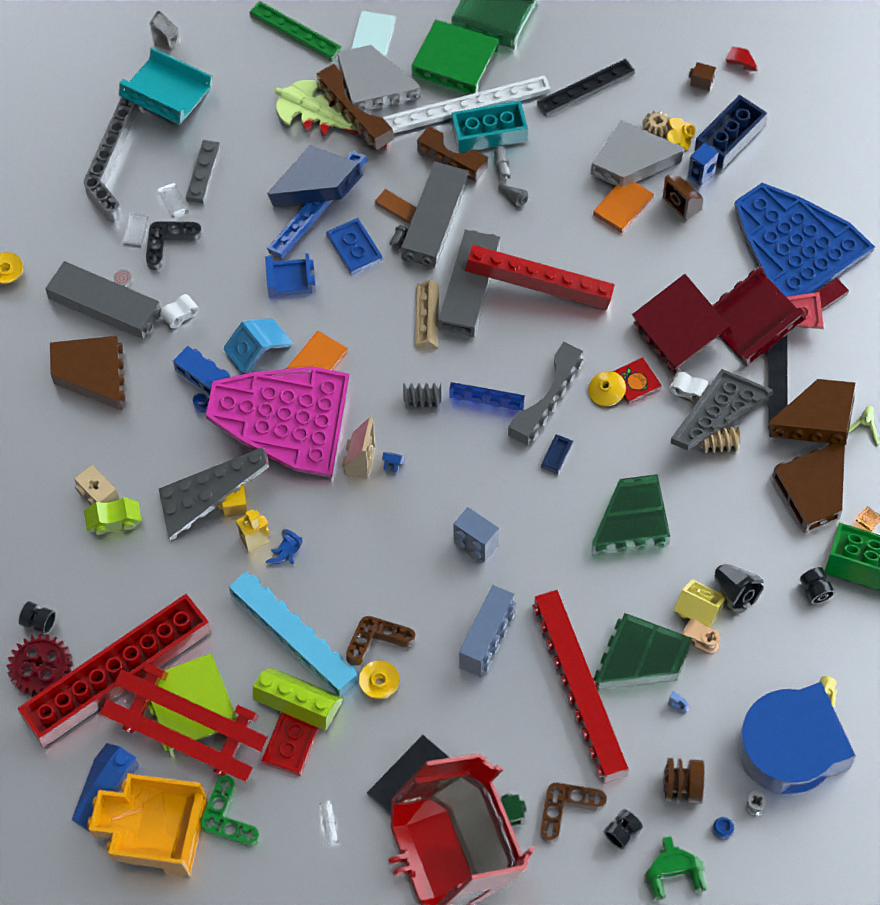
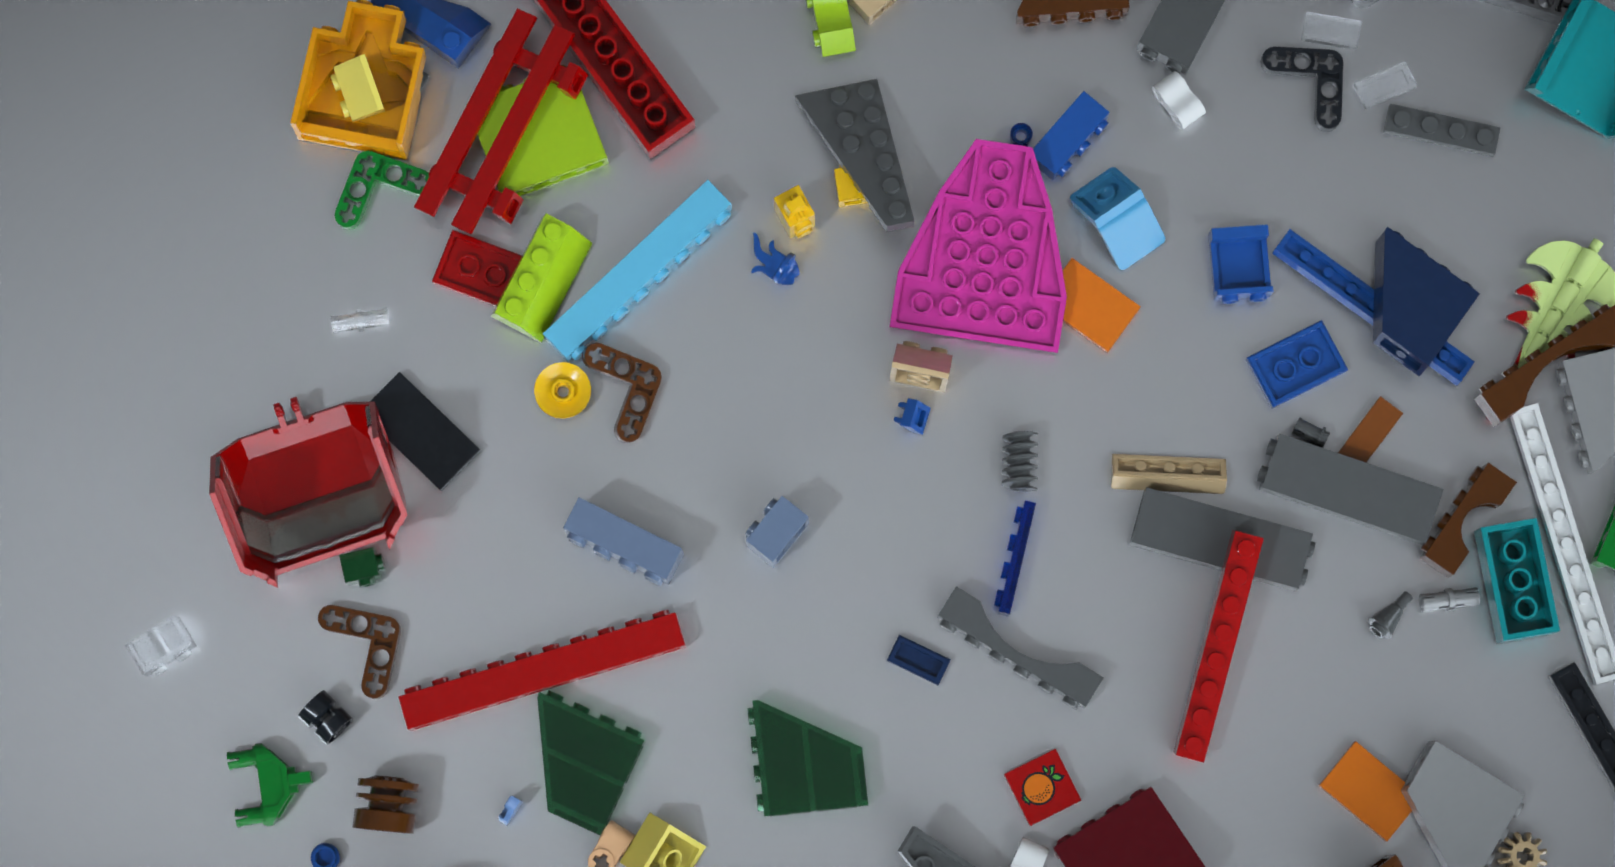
camera: 90 degrees right, 20 degrees up
light grey tile [114,270,133,287] -> none
yellow dish [588,371,626,407] -> none
none -> light yellow slope [330,54,385,122]

